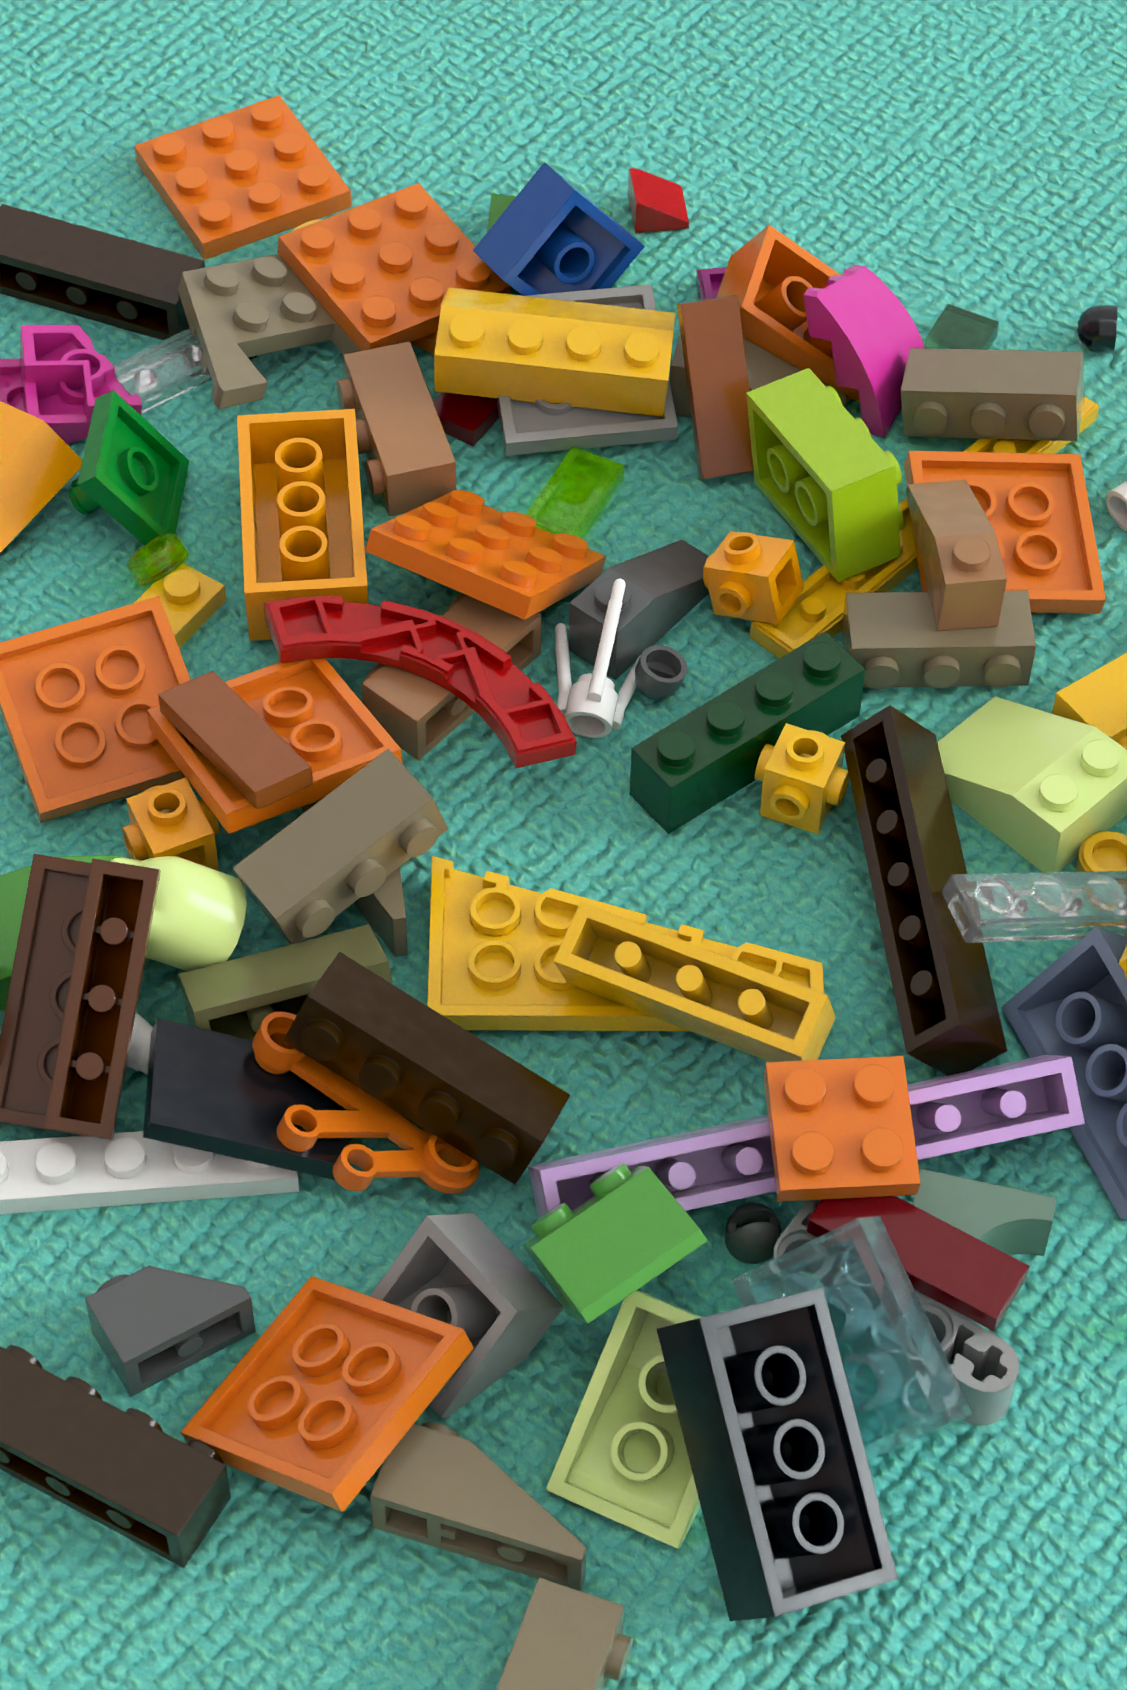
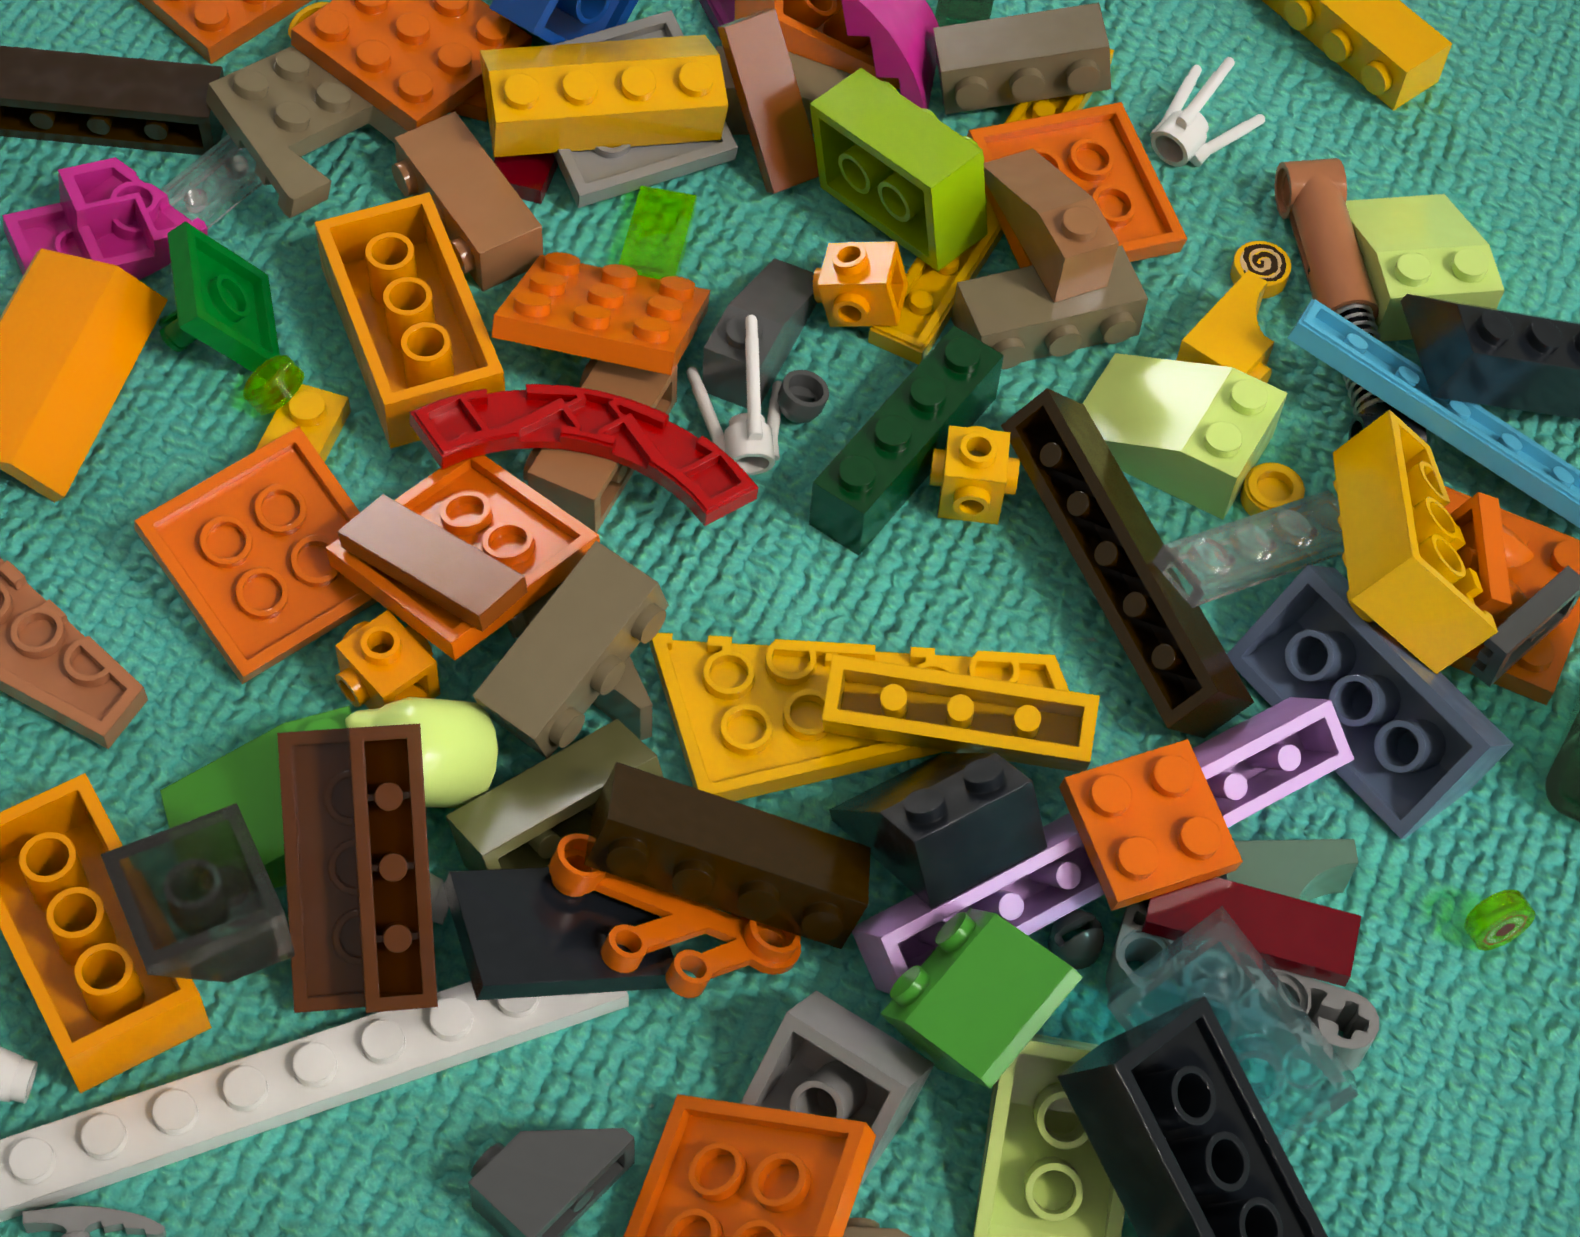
camera: 20 degrees left, 5 degrees up
none -> black slope [829,753,1047,909]

